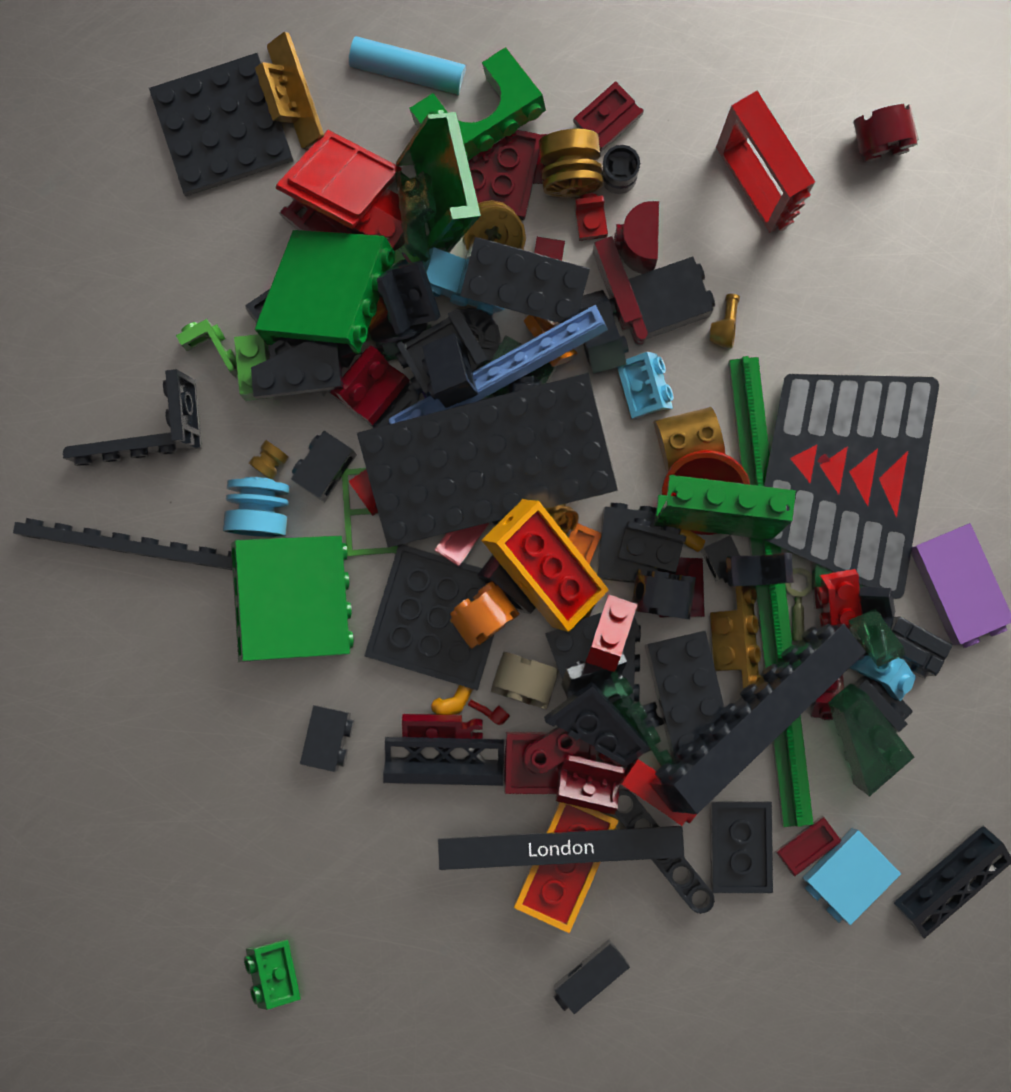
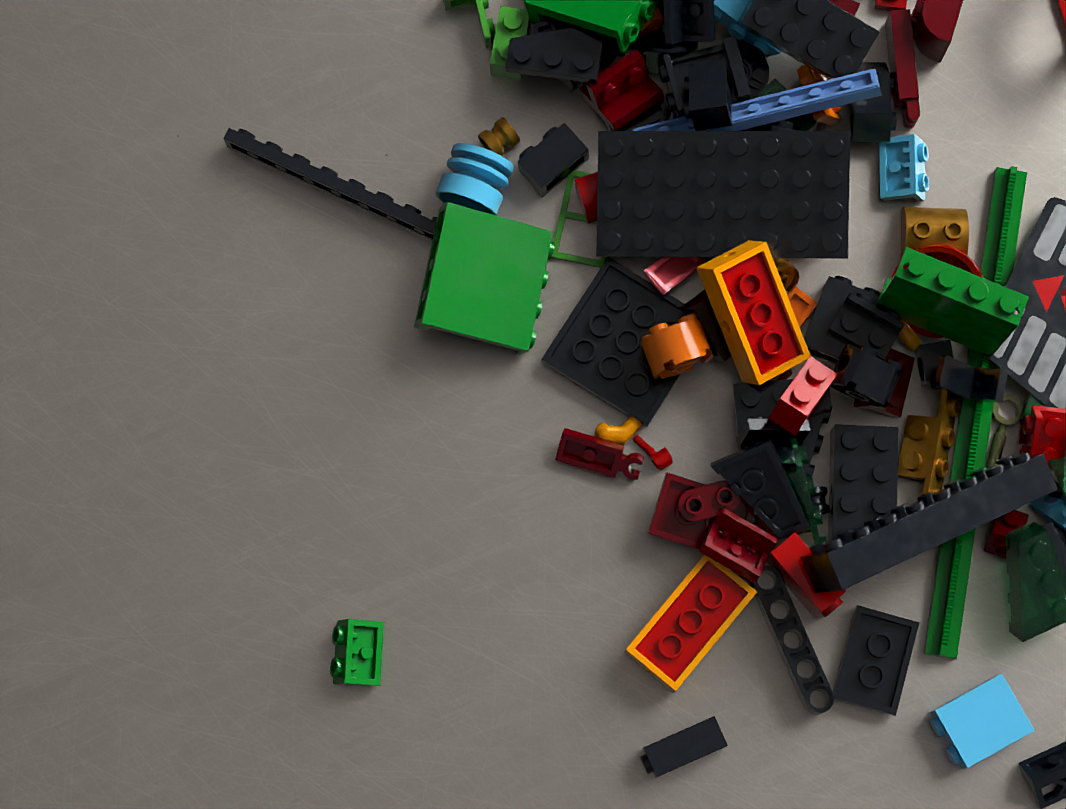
camera: 15 degrees right, 5 degrees down
black bracket [63,369,202,466] -> none
black brick [300,705,354,772] -> none
black fence [383,737,504,786] -> none
black tile [438,826,685,870] -> none
dark tan brick [490,652,559,710] -> none
black brick [629,256,715,339] -> none
pearl gold bar [710,294,740,348] -> none
dark red tile [775,816,842,877] -> none

